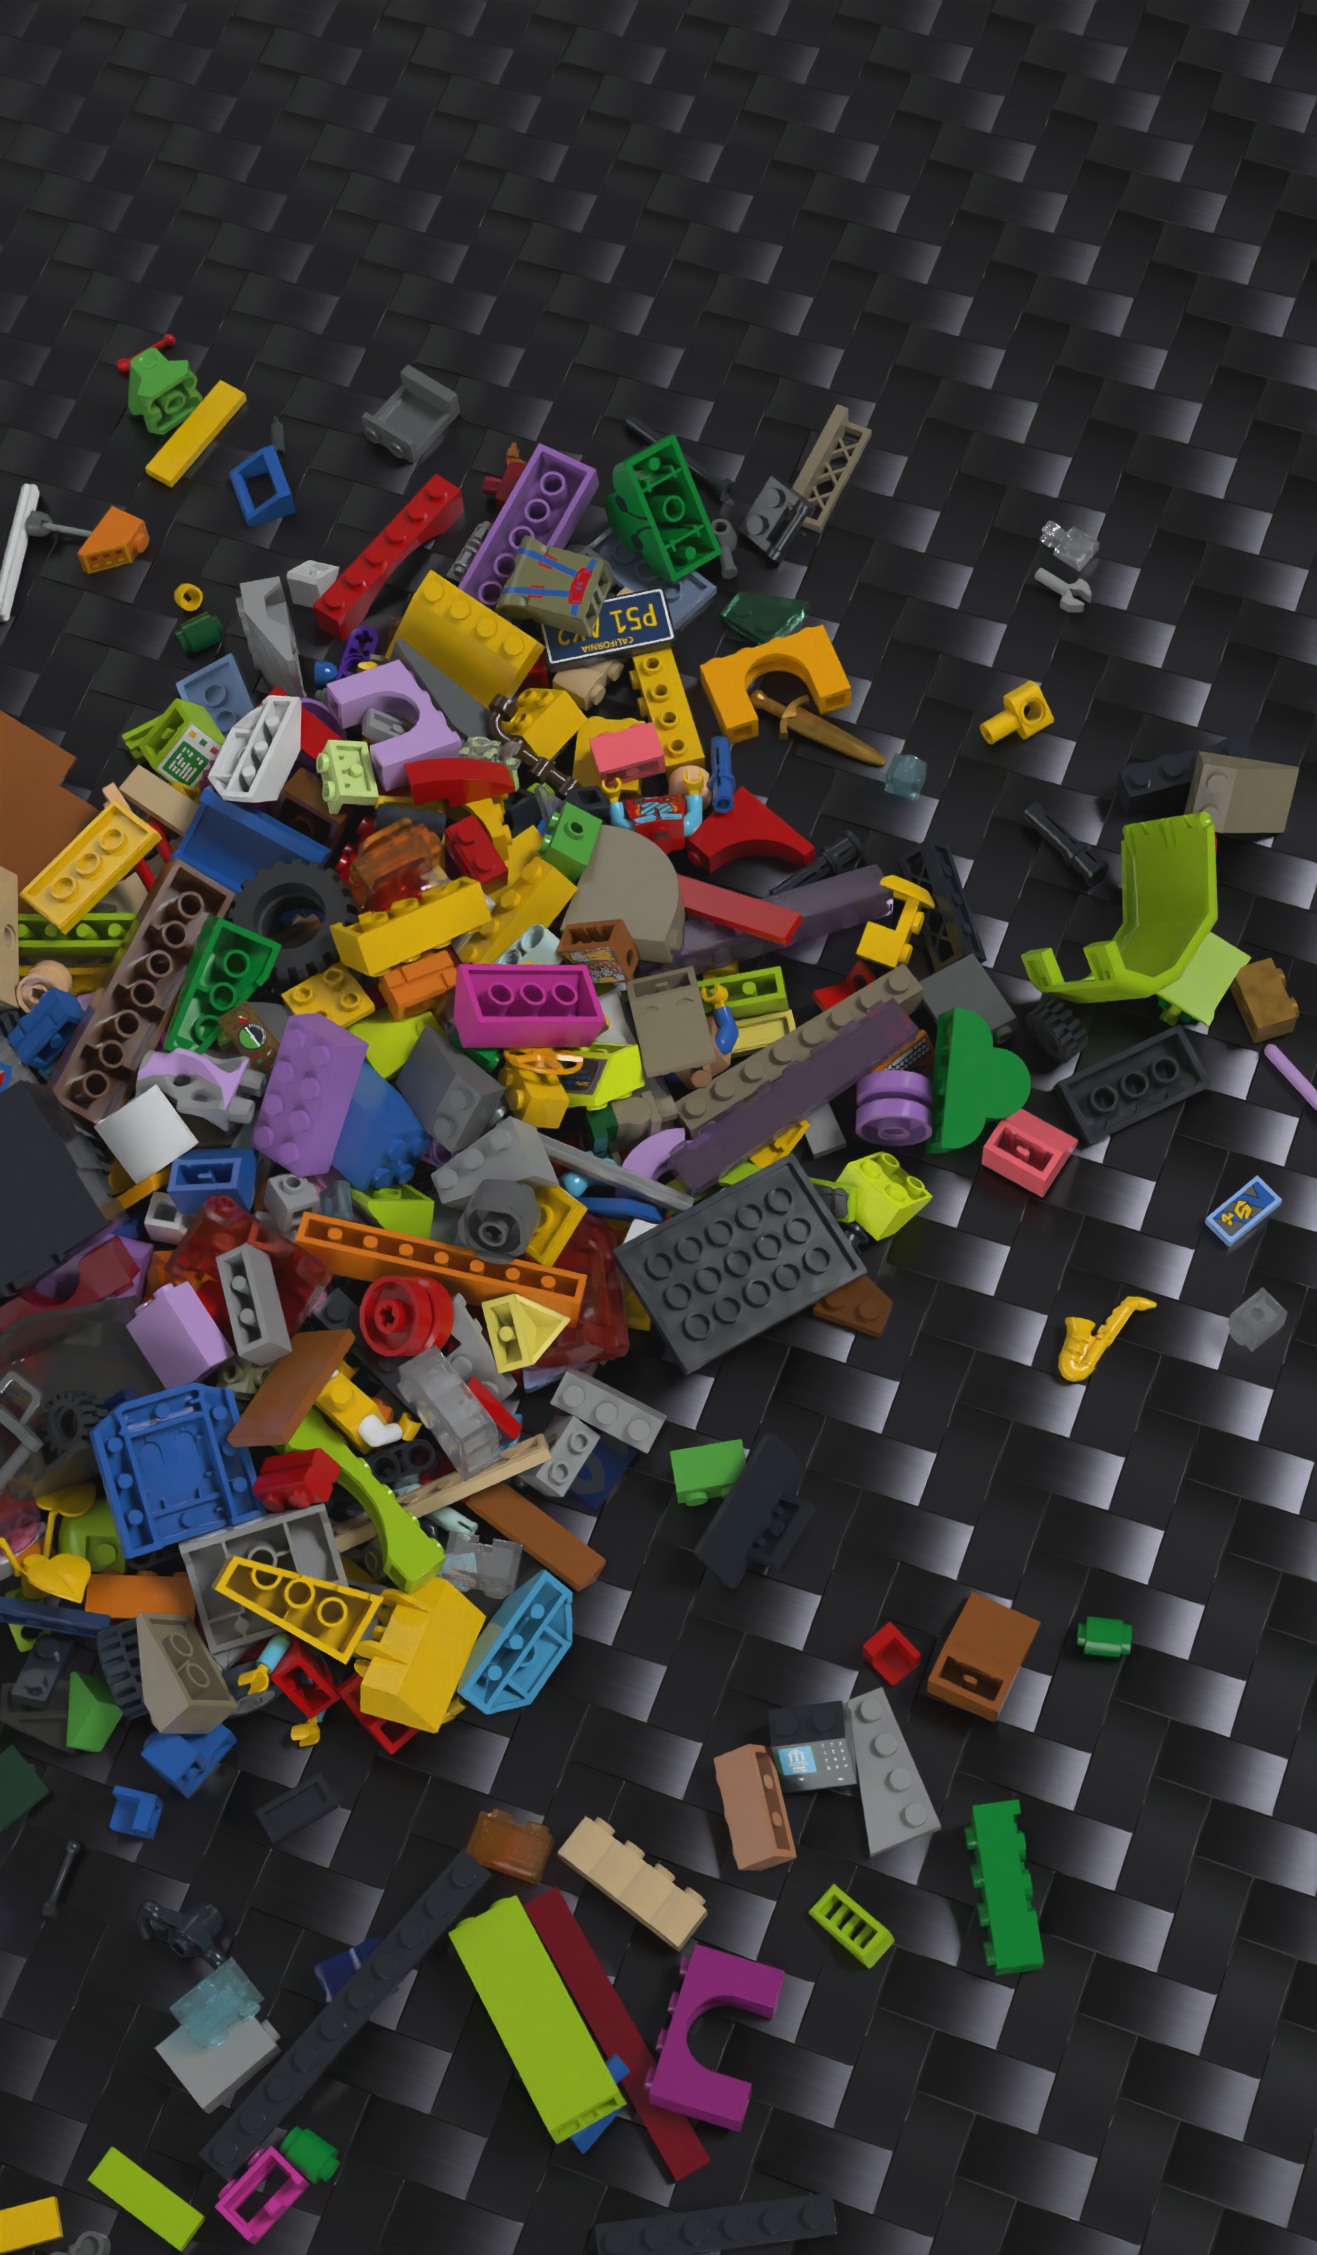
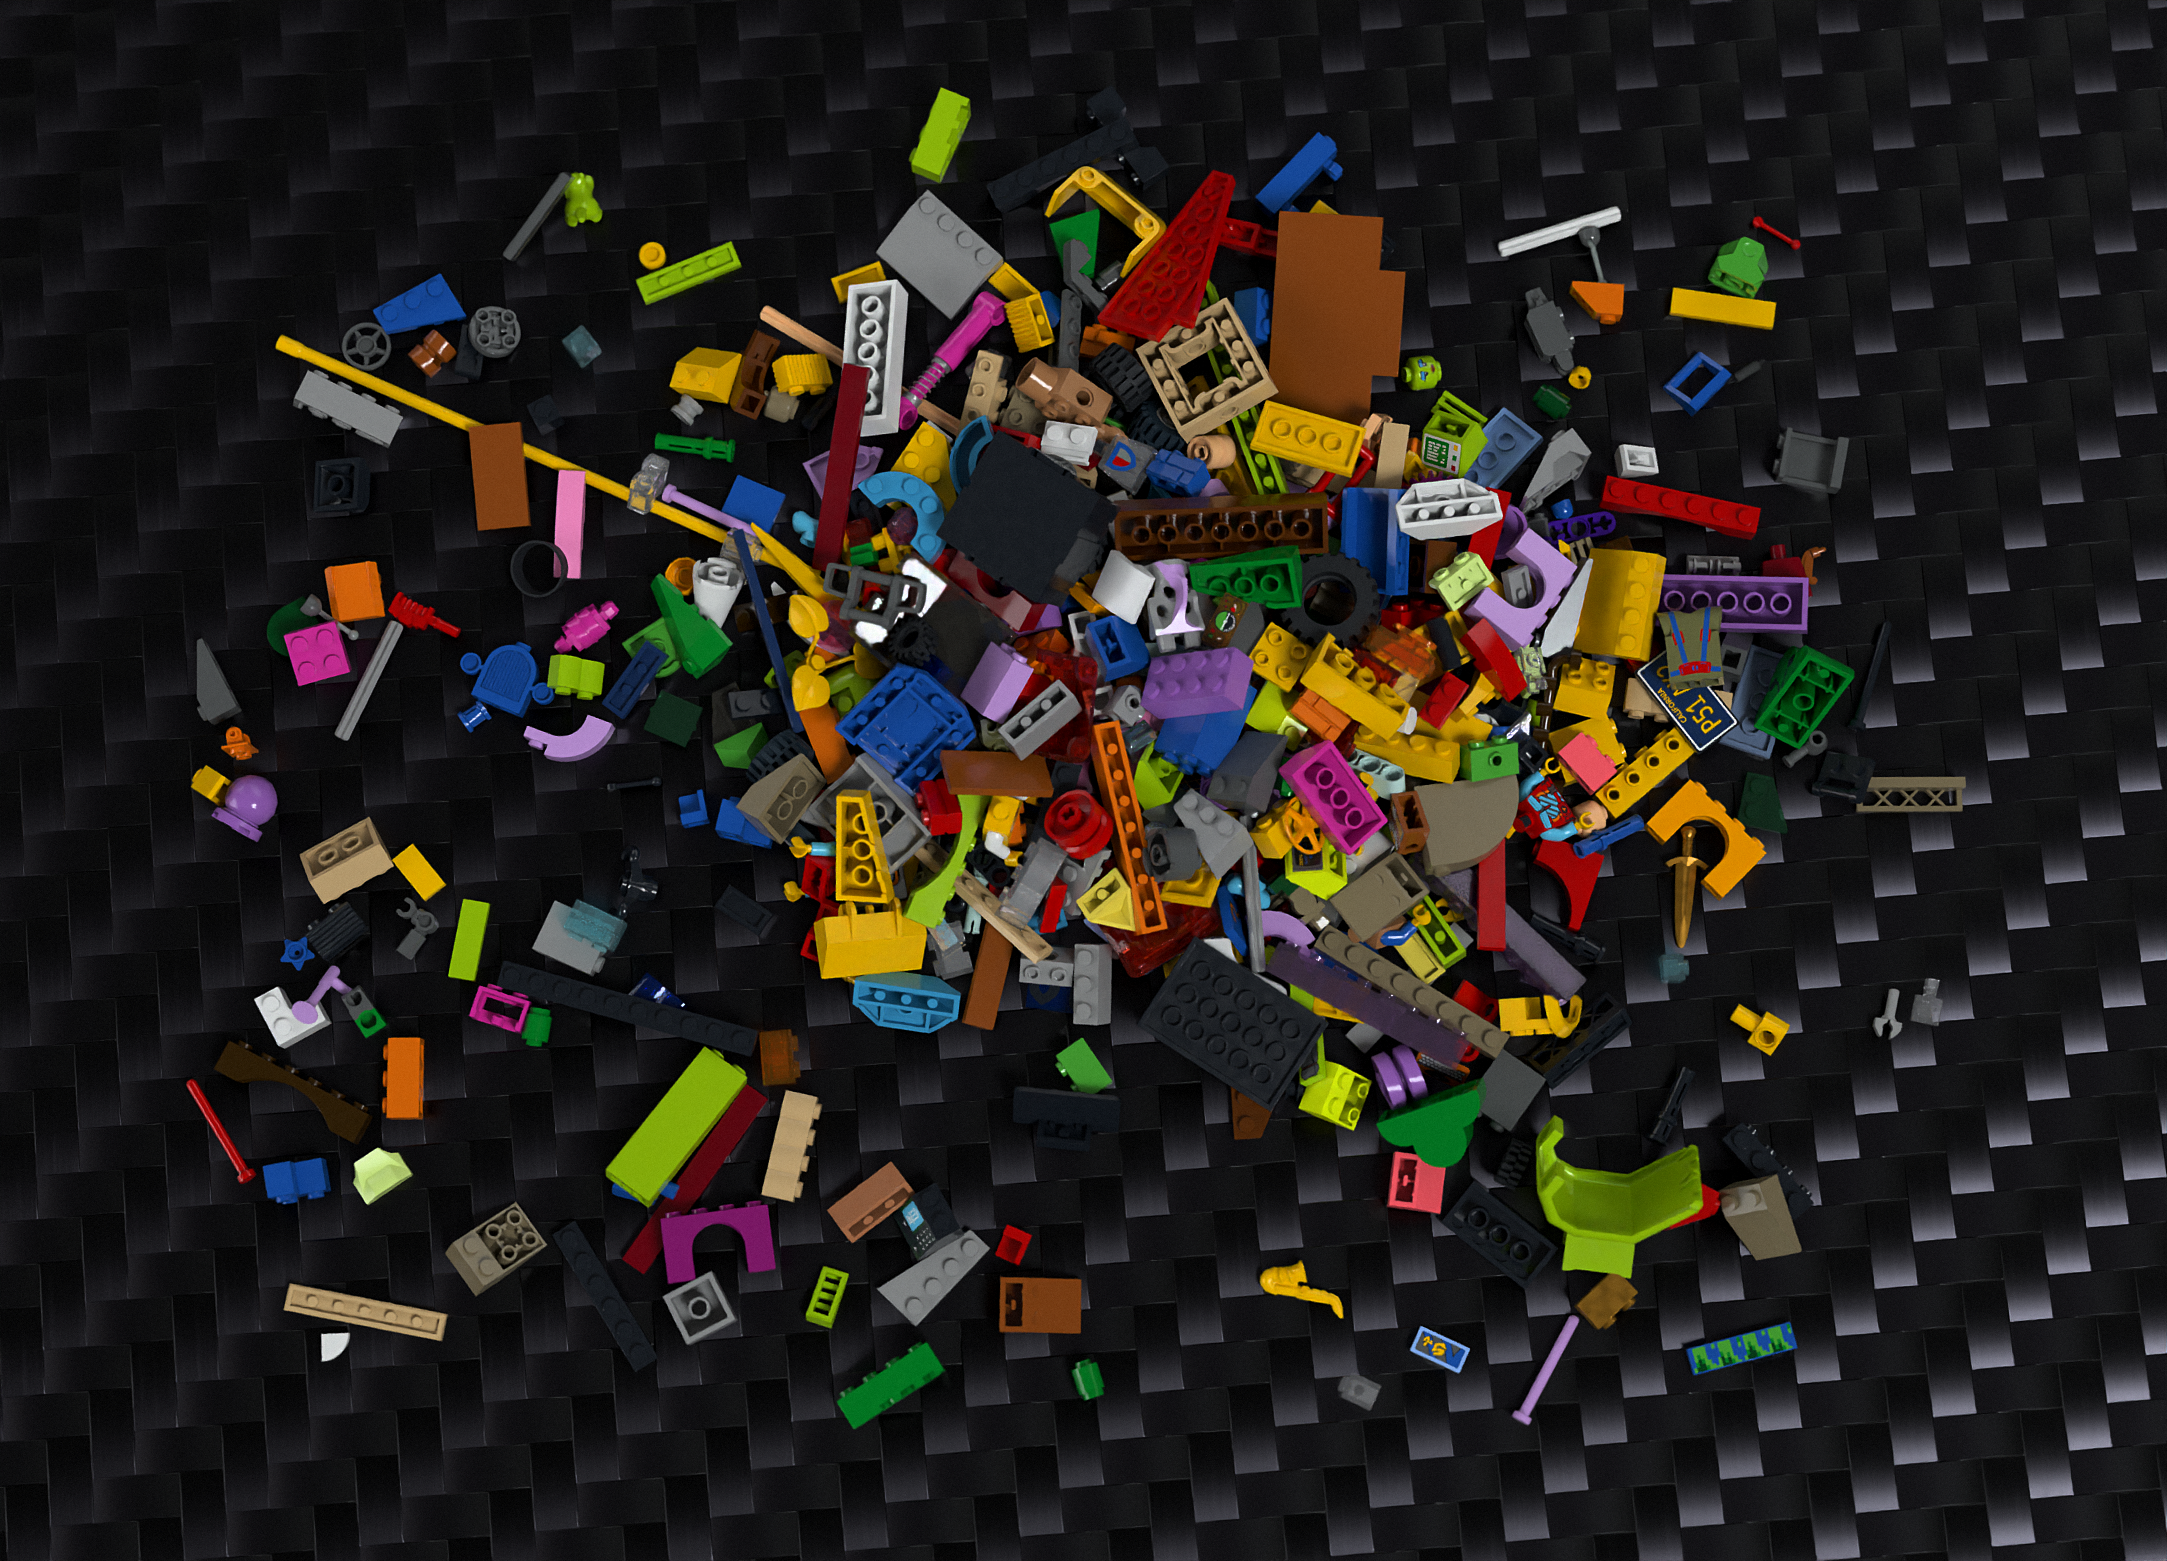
camera: 60 degrees right, 15 degrees up
none -> light grey brick [663,1272,738,1345]
none -> lime head [1401,355,1441,390]
none -> dark grey hinge [1524,287,1575,377]

